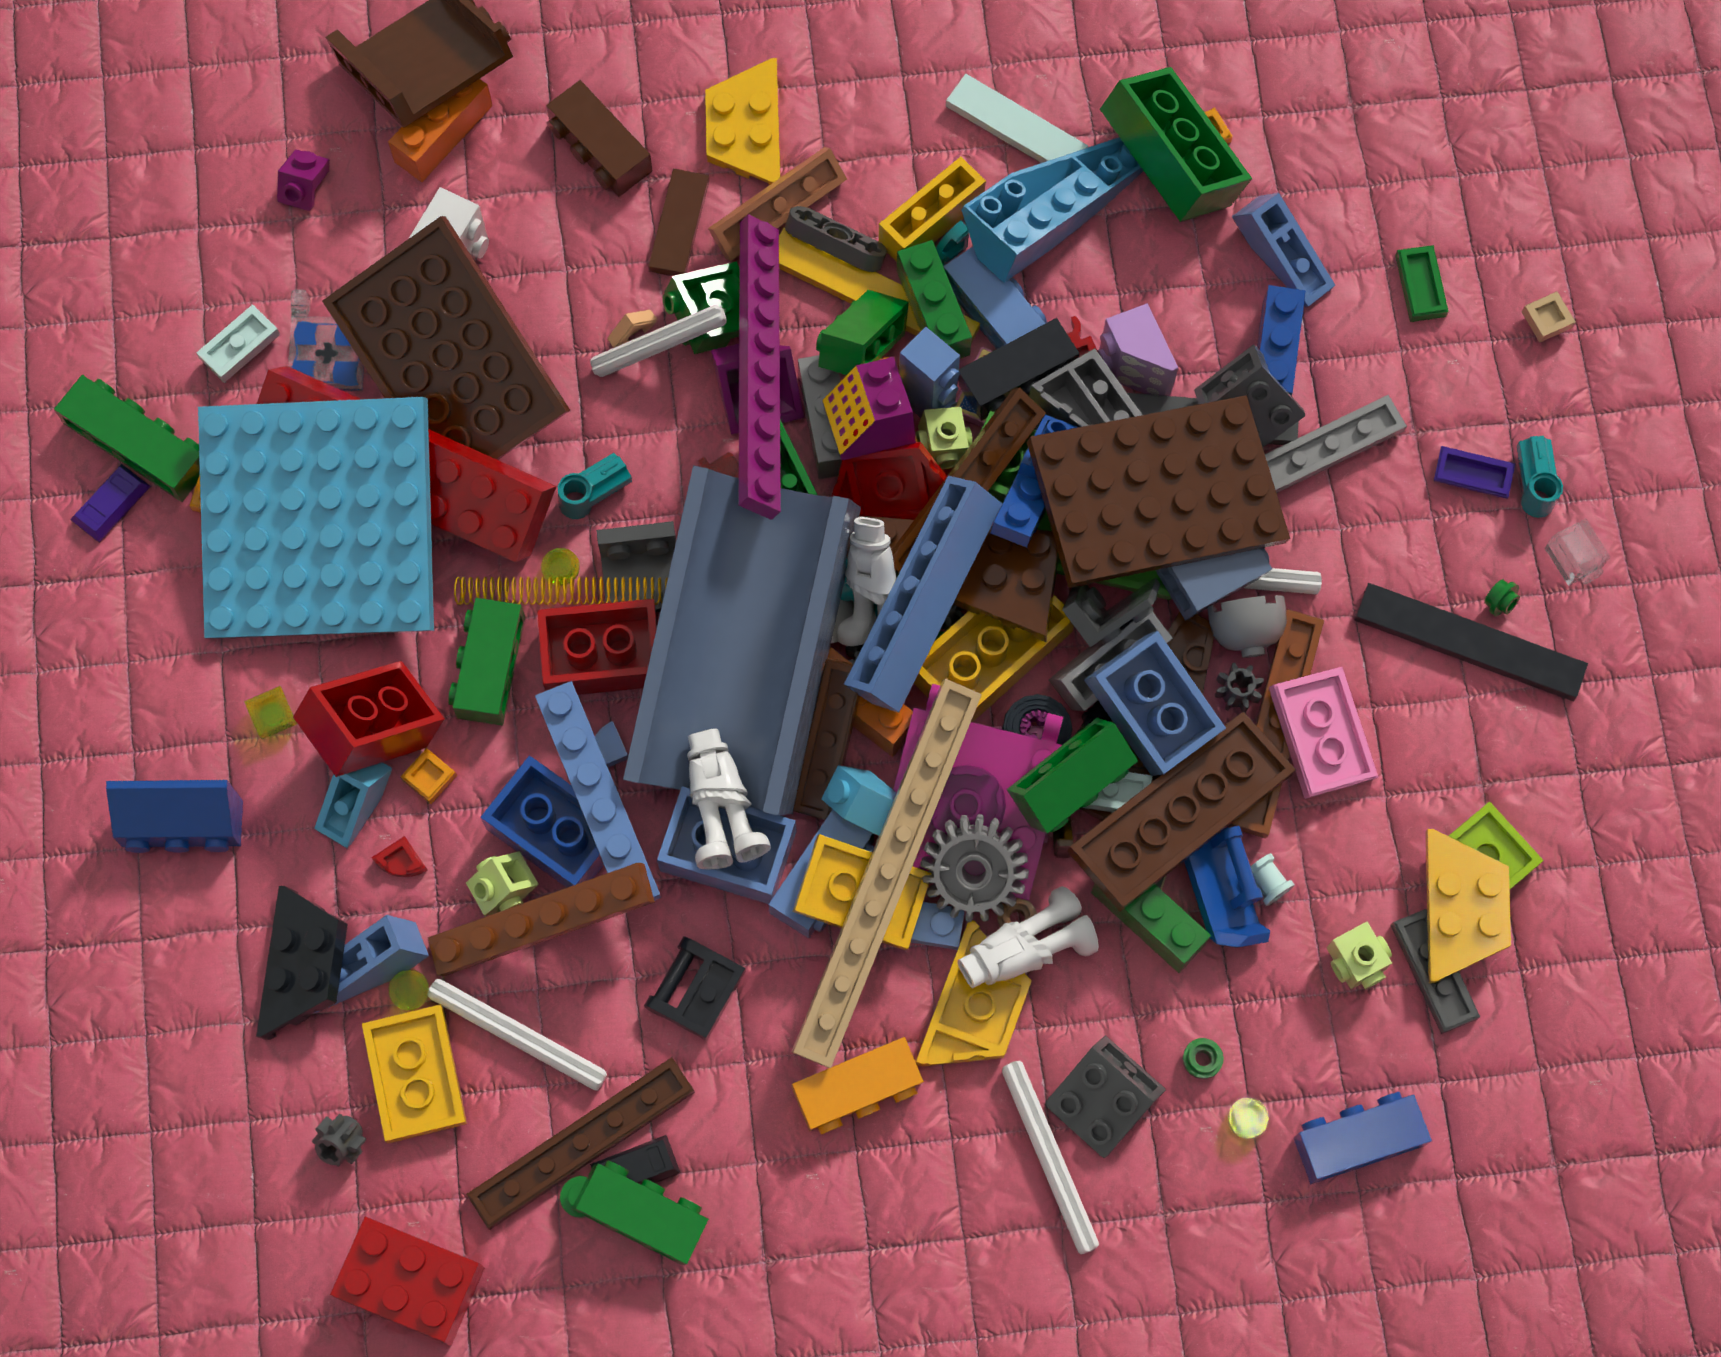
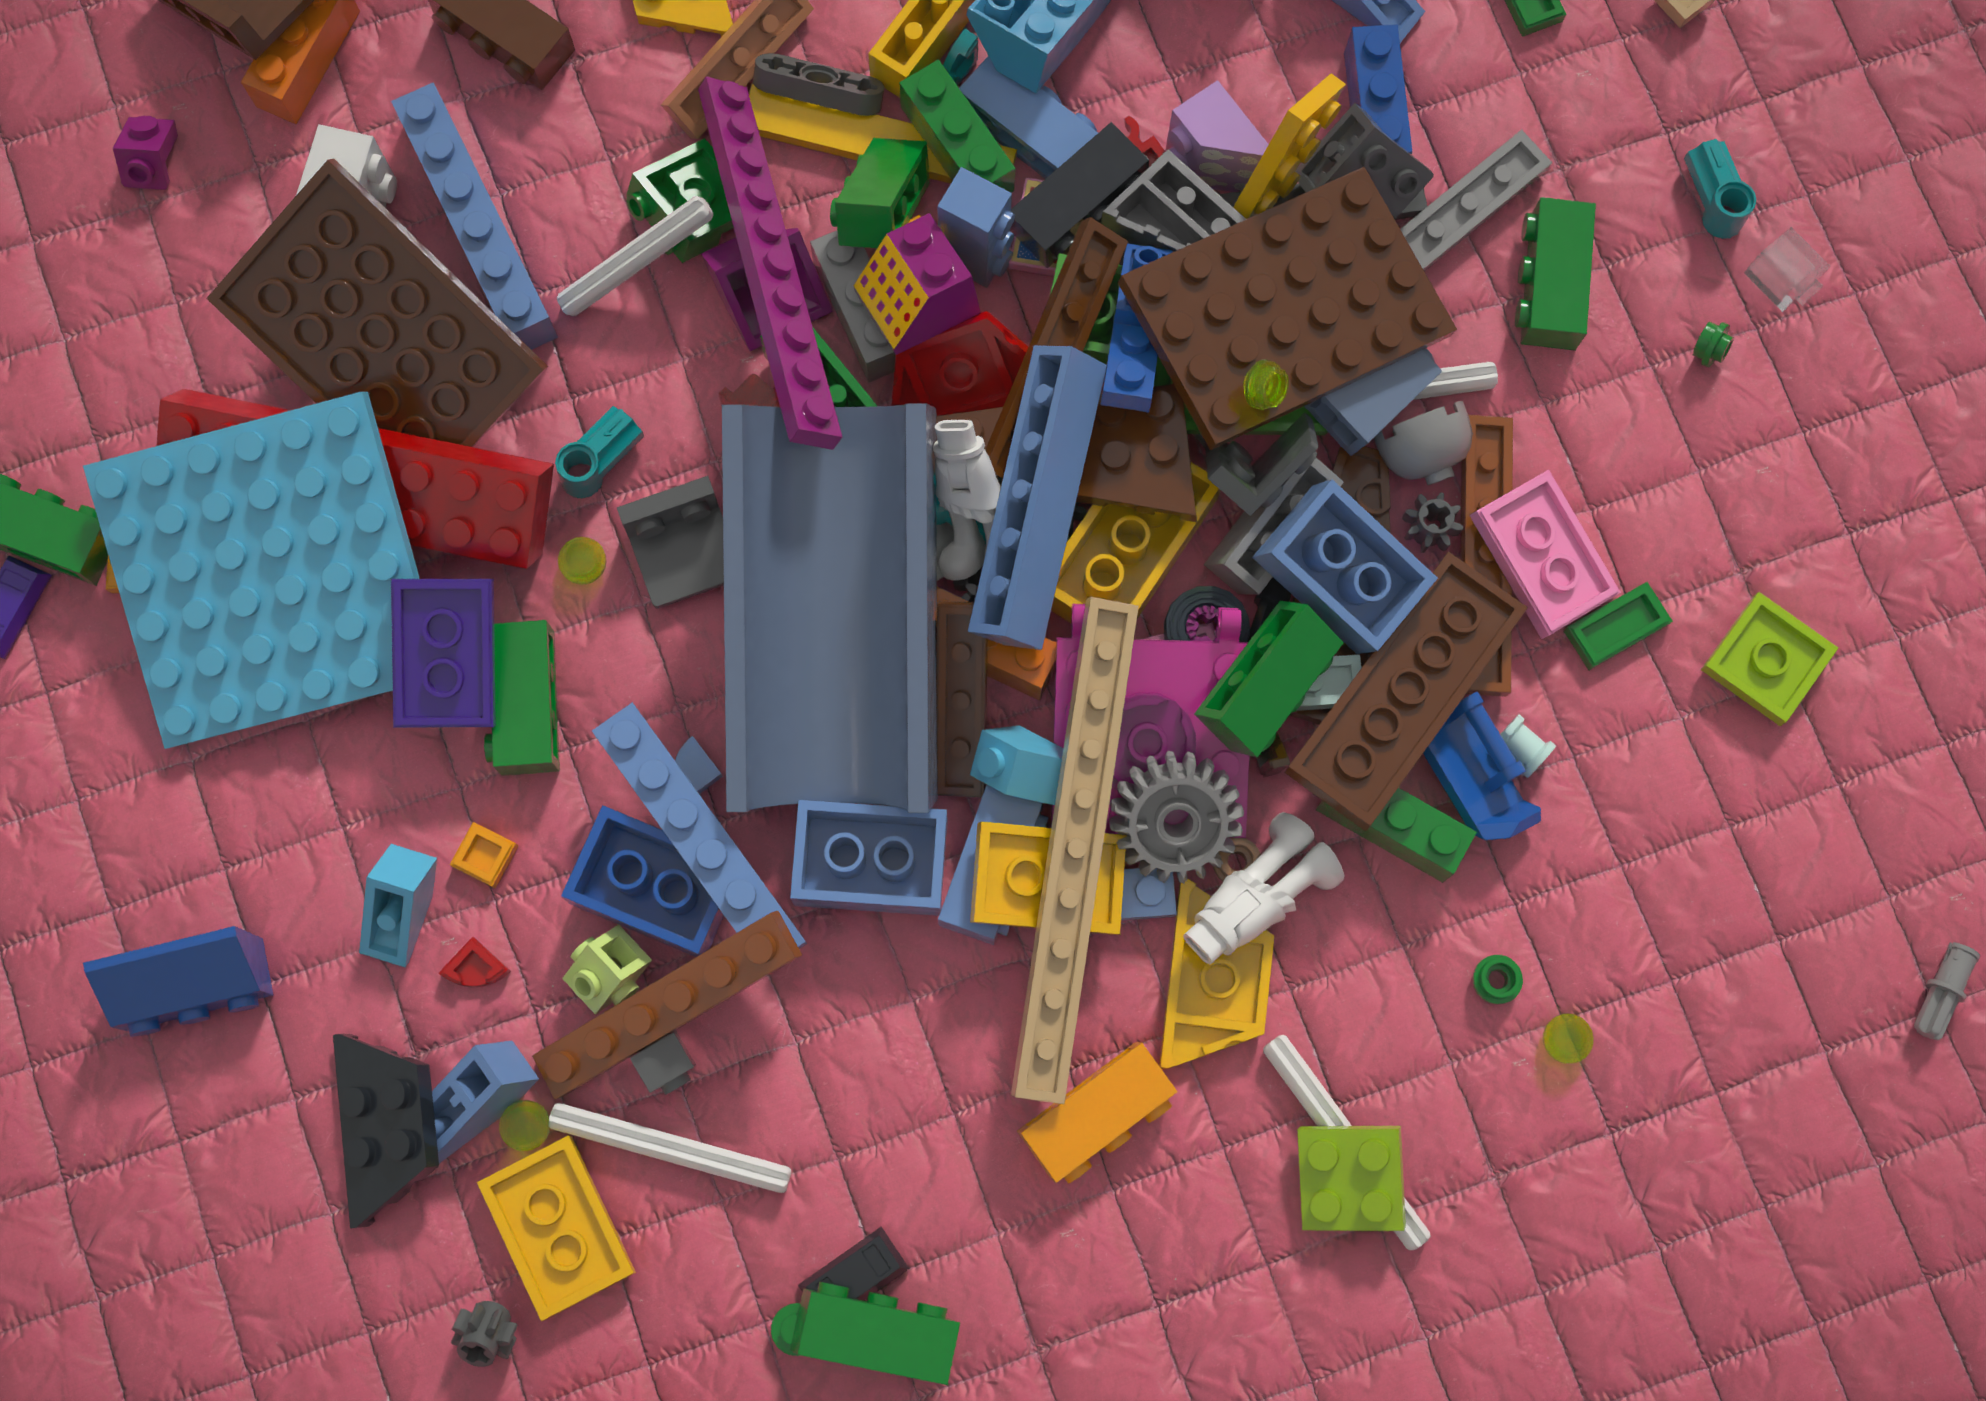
camera: 15 degrees left, 5 degrees up
light aqua plate [196,304,280,383] -> none
clear neon green plate [244,686,297,740] -> none
clear flag [288,289,364,391] -> none
red brick [293,660,445,777] -> none
yellow piece [454,577,668,605] -> none
reddish brown tile [466,1057,695,1230] -> none
red brick [537,599,658,695] -> none
light nougat tile [607,310,658,348] -> none
black plate [644,936,746,1041] -> none
reddish brown tile [648,168,709,276] -> none
white piece [687,729,771,870] -> none
yellowish green brick [916,407,972,469] -> none
dark grey bracket [1045,1035,1166,1158] -> none
brick [1294,1092,1432,1184] -> none
yellowish green brick [1327,921,1392,989] -> none
black tile [1354,583,1588,702] -> none
dark grey tile [1391,909,1480,1034] -> none
yellow wing [1425,829,1511,983] -> none
dark purple tile [1433,446,1515,499] -> none
none -> medium blue brick [391,82,558,350]
none -> dark purple tile [391,579,496,728]
none -> dark grey plate [630,1031,696,1095]
none -> yellow plate [1233,73,1346,219]
none -> clear neon green plate [1243,359,1289,410]
none -> lime plate [1297,1126,1406,1231]
none -> green brick [1515,197,1596,351]
none -> green tile [1564,582,1673,671]
none -> light grey axle [1914,942,1980,1040]

